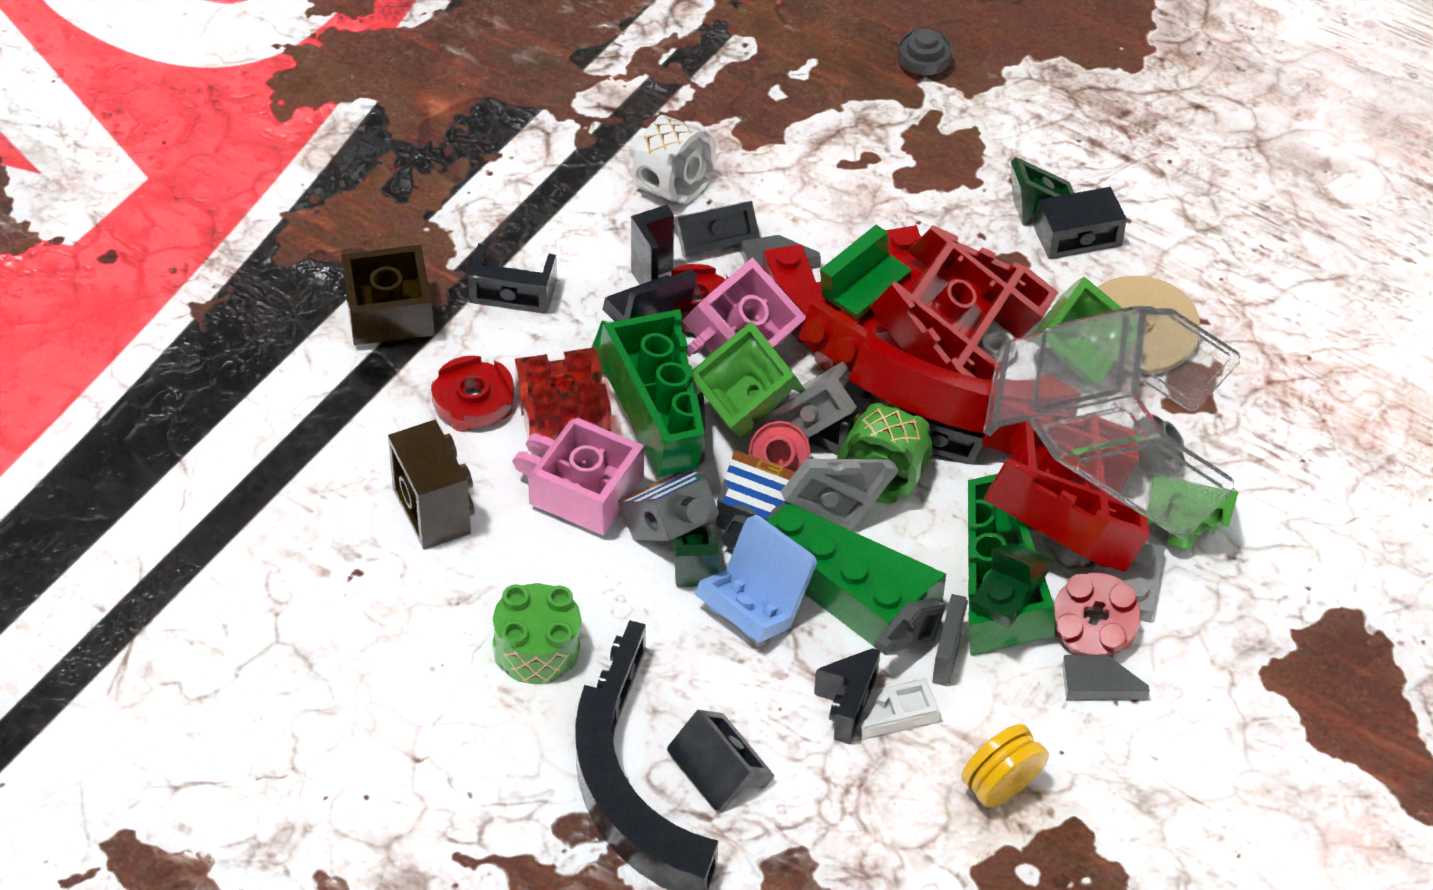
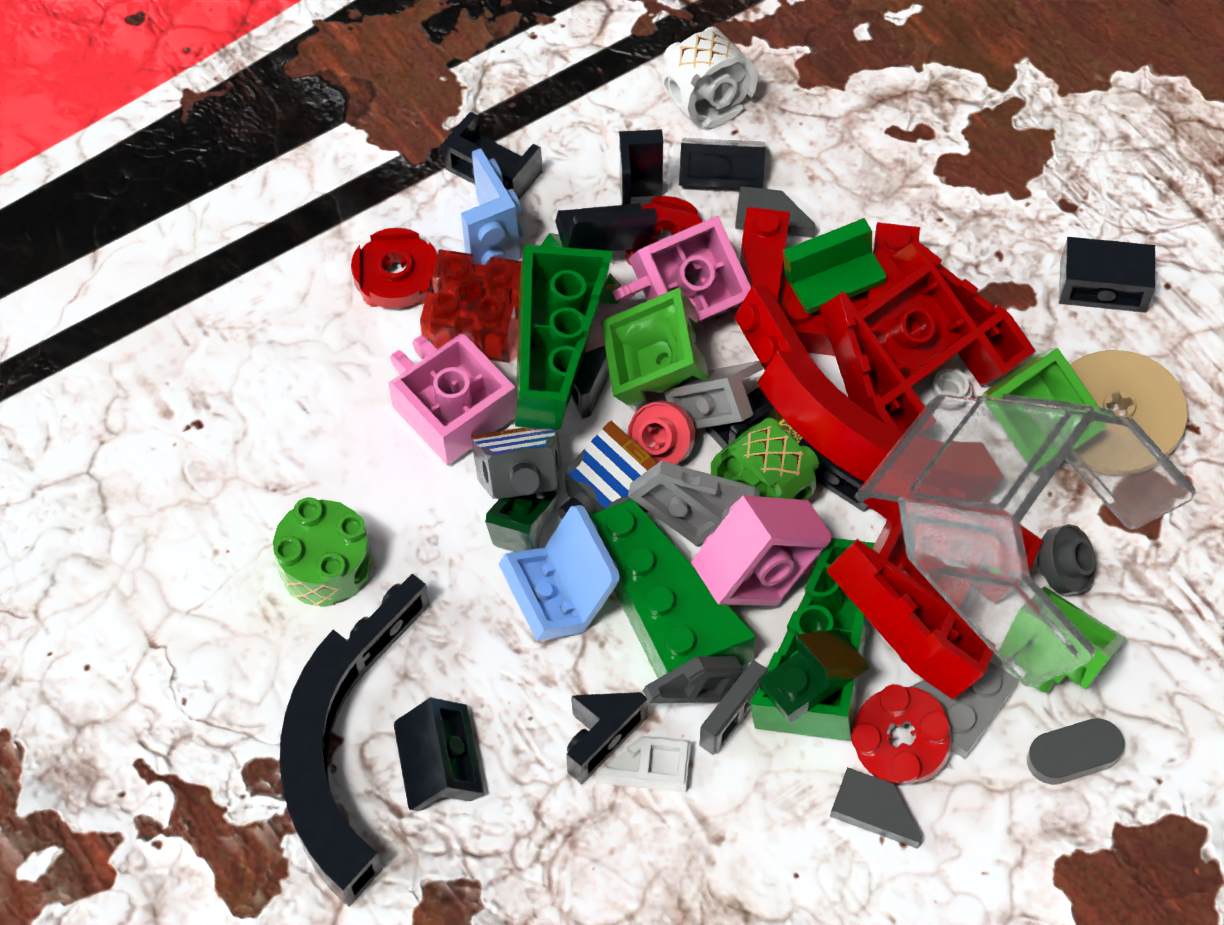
camera: 25 degrees right, 10 degrees up
dark brown brick [341,244,434,346] -> none
dark brown brick [388,419,475,550] -> none
dark grey plate [898,29,952,75] -> none
yellow head [961,724,1049,808] -> none
dark green slope [1011,157,1074,225] -> none
none -> light blue bracket [461,148,524,278]
none -> bright pink hinge [691,495,832,606]
none -> dark grey tile [1027,718,1124,785]

